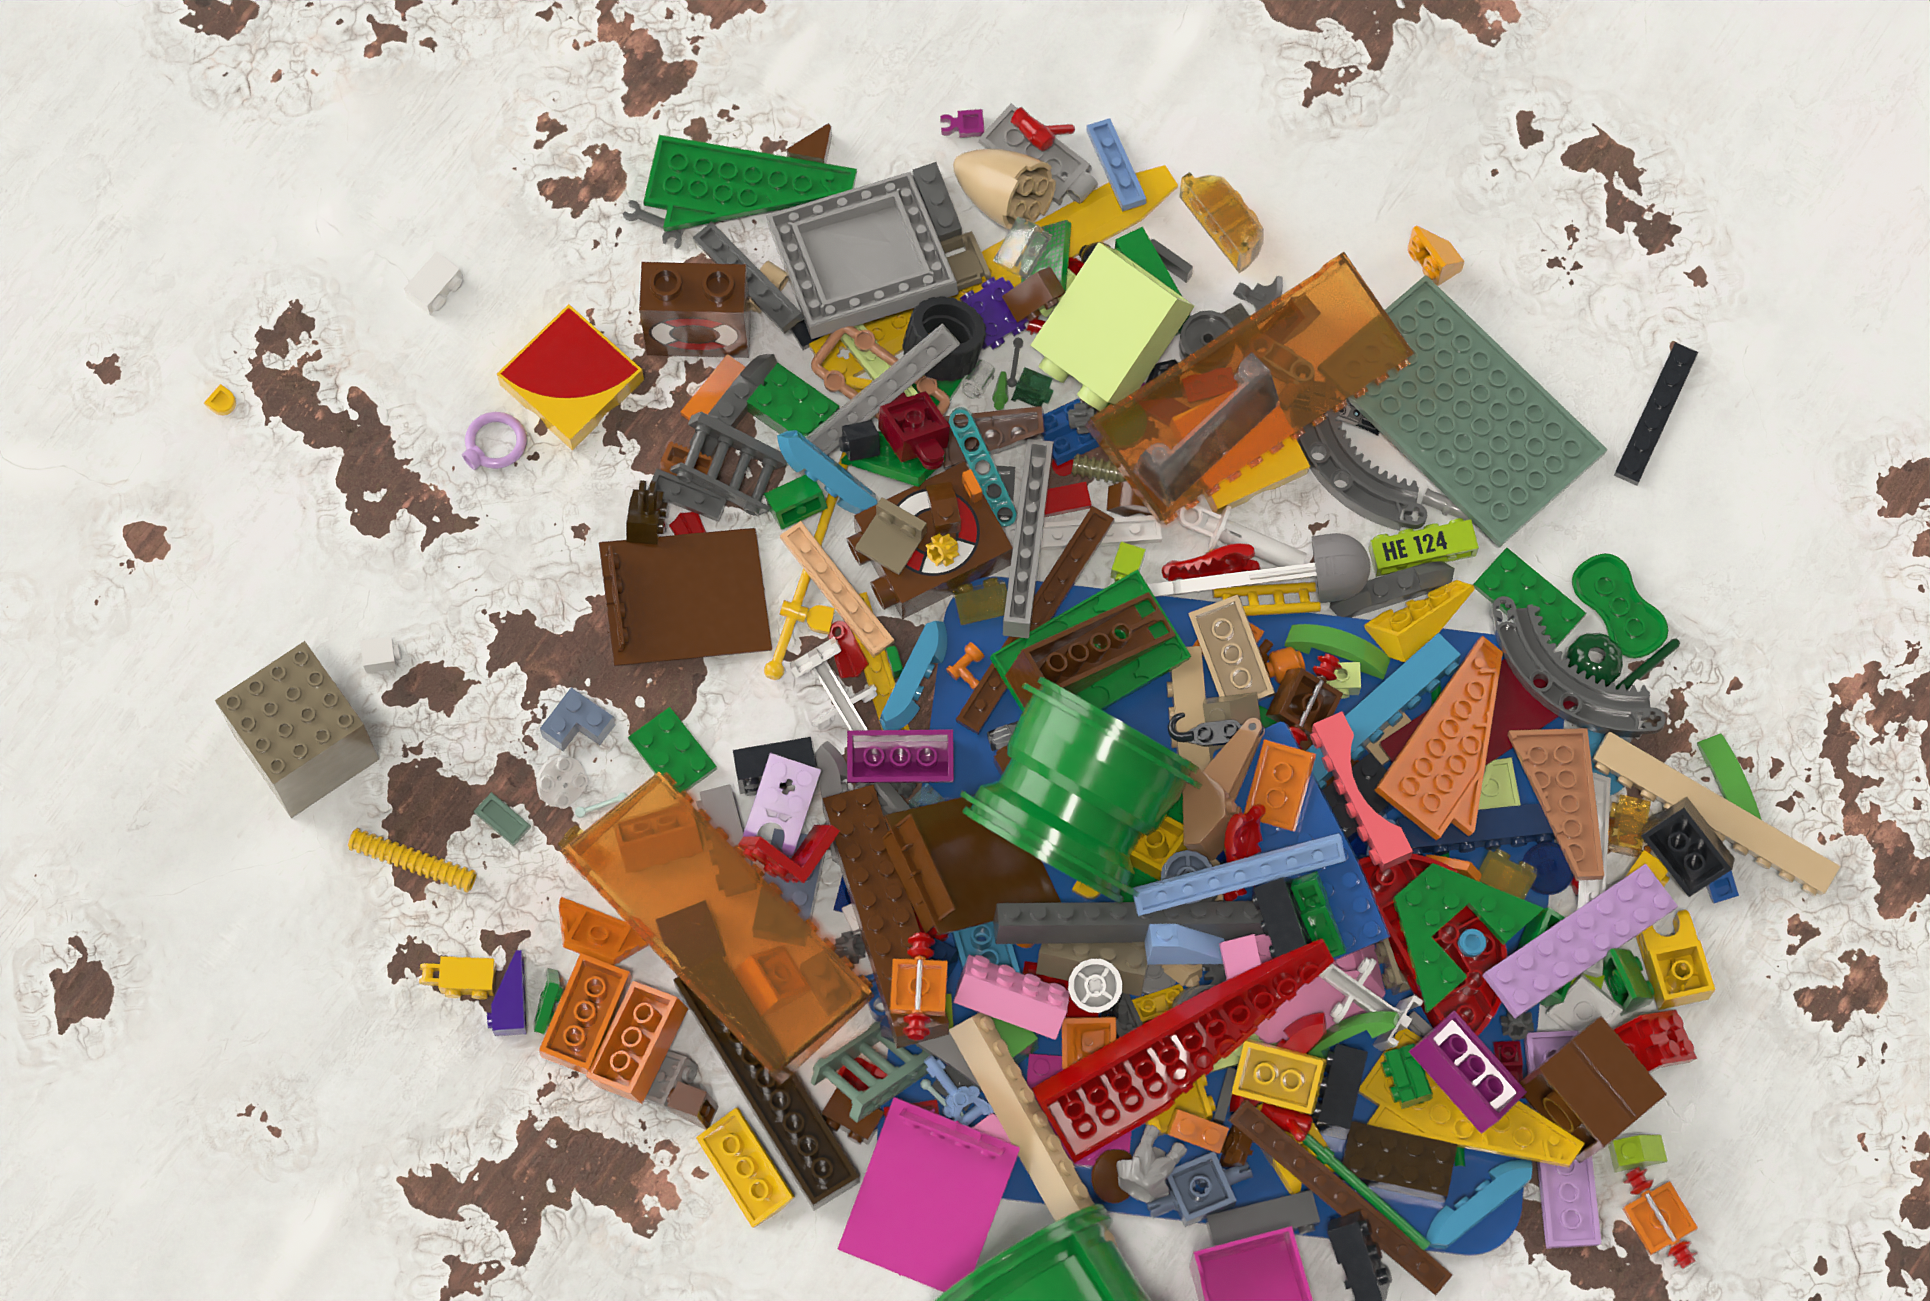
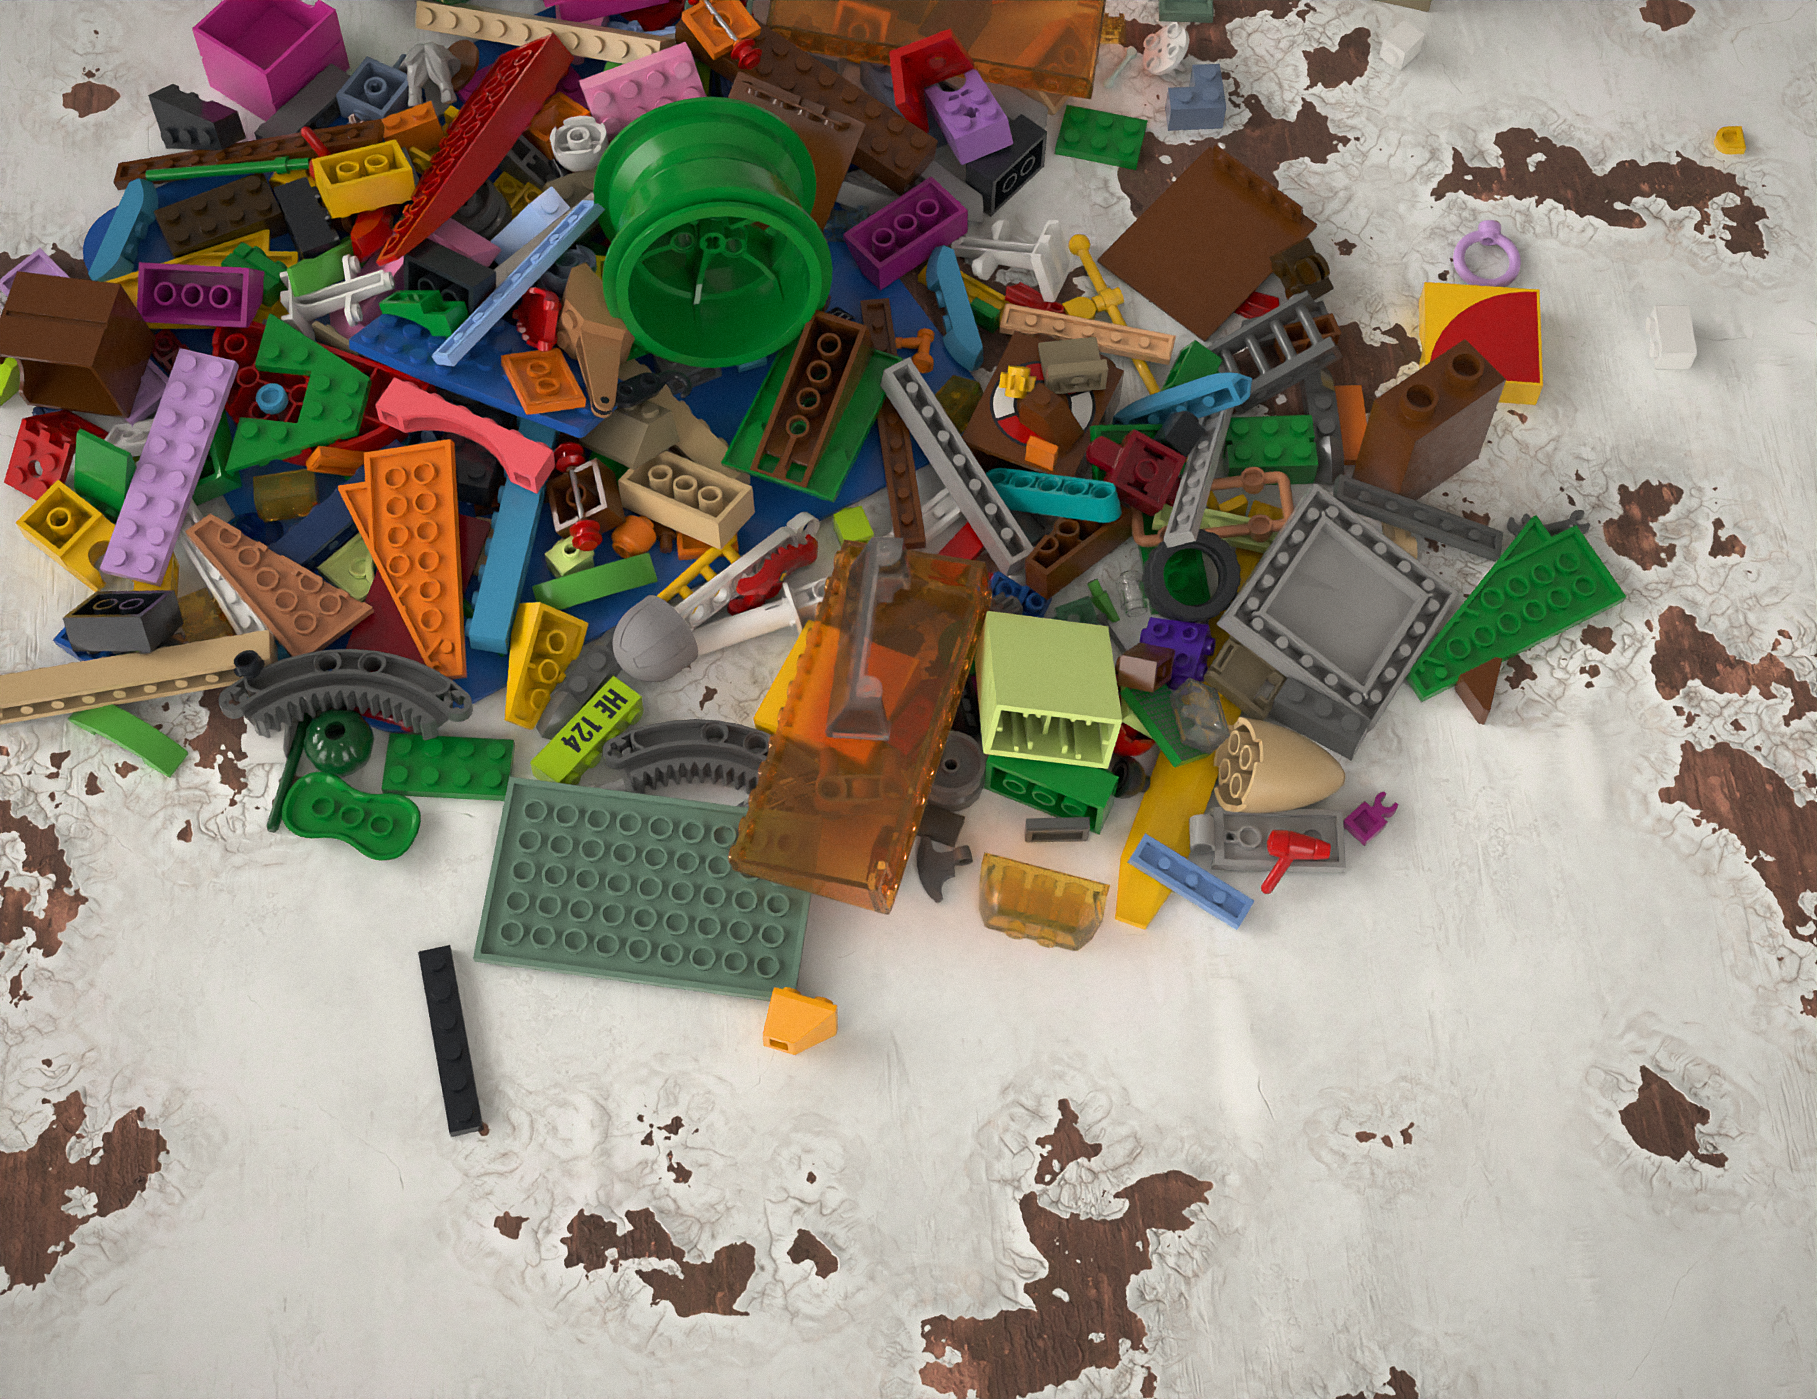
camera: 140 degrees right, 10 degrees down
none -> black plate [234,650,265,679]

